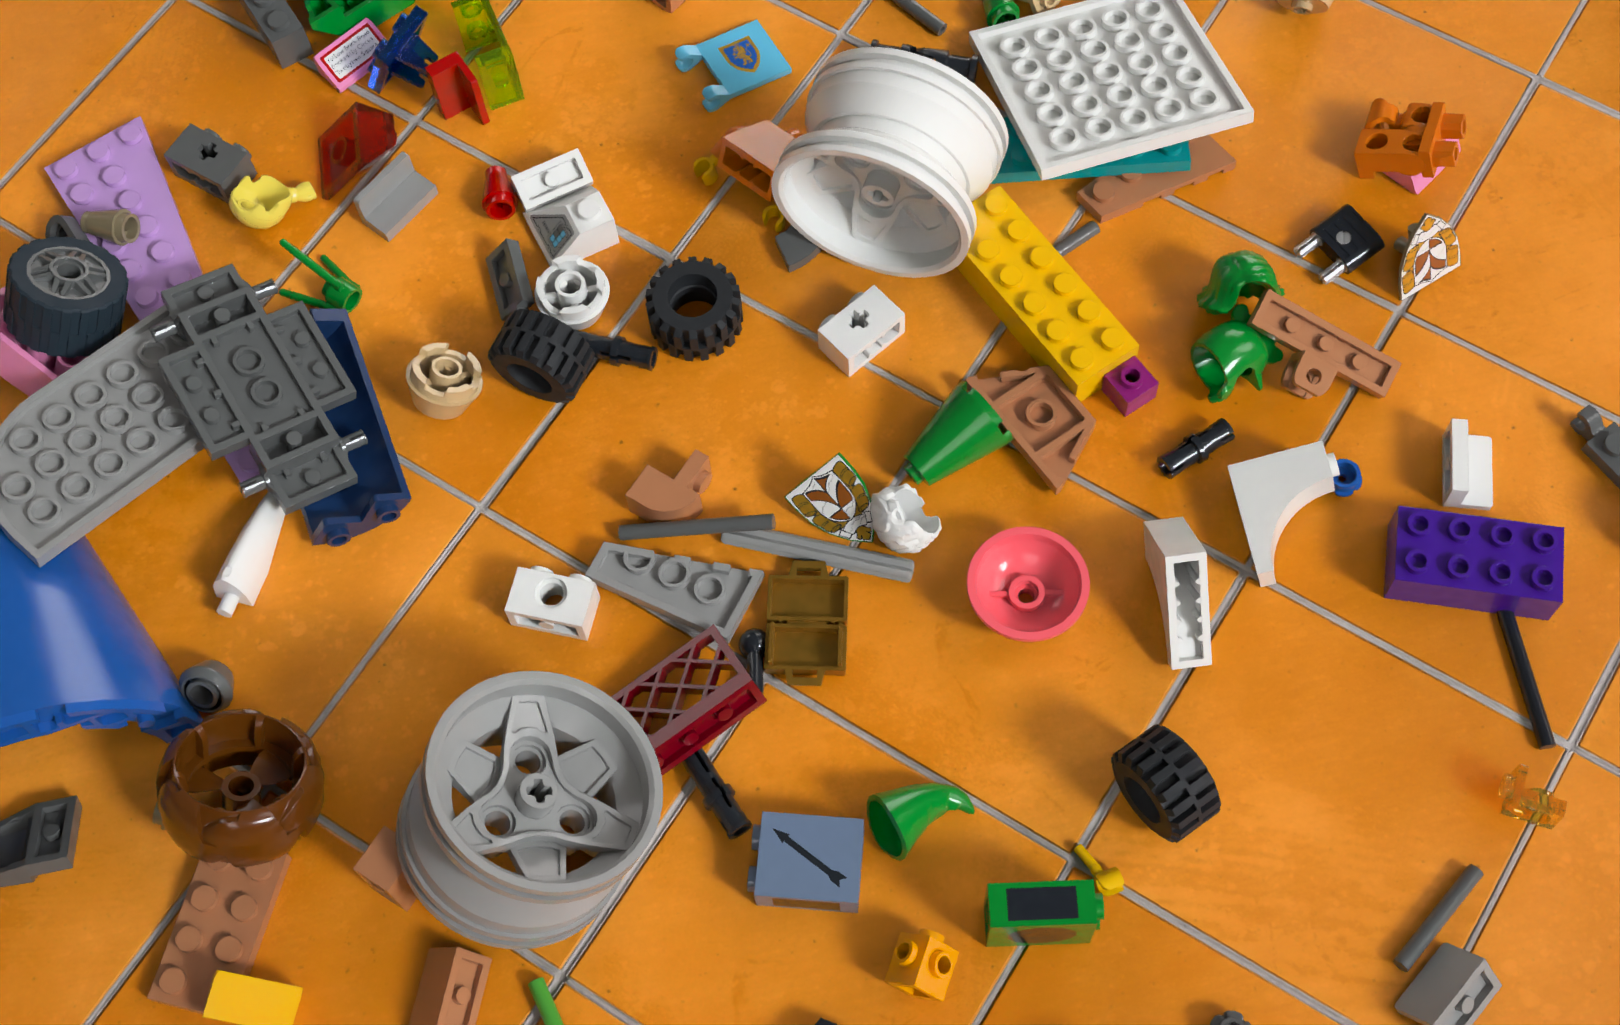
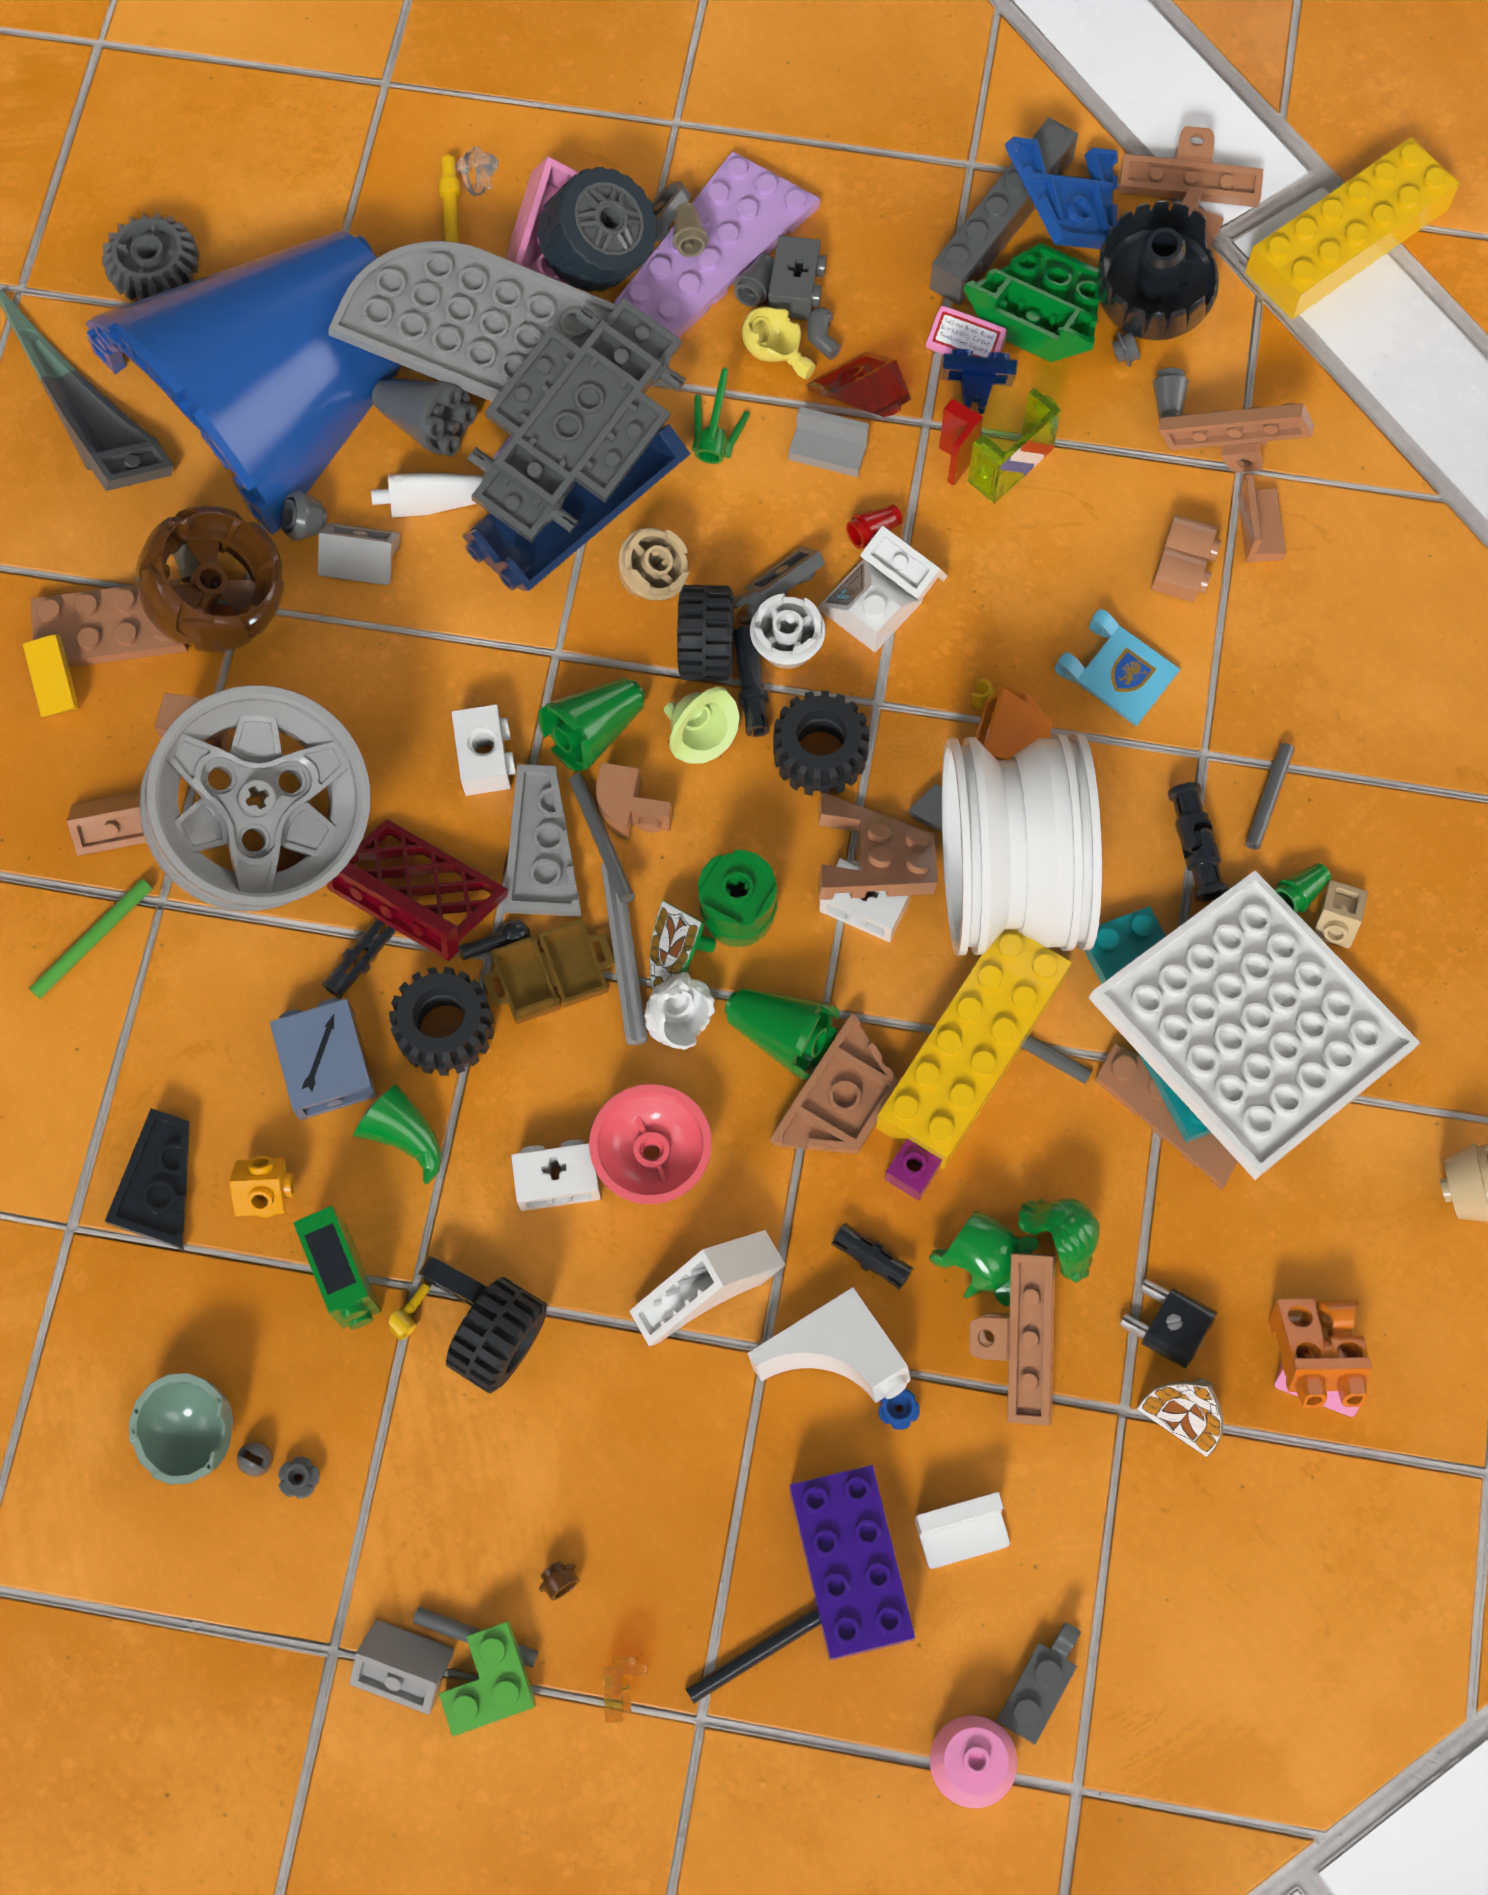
camera: 65 degrees right, 5 degrees up
none -> light grey panel [318,523,401,585]
none -> dark grey cone [372,379,477,456]
none -> black tyre [389,967,494,1076]
none -> black beam [418,1256,487,1306]
none -> bright green plate [439,1620,537,1737]
none -> white brick [511,1140,601,1211]
none -> green cone [538,677,645,772]
none -> reddish brown plate [539,1561,580,1601]
none -> yellowish green helmet [664,686,739,764]
none -> green piece [698,849,777,947]
none -> dark grey cone [734,254,774,307]
none -> dark grey arm [807,308,841,360]
none -> nougat wing [818,793,937,900]

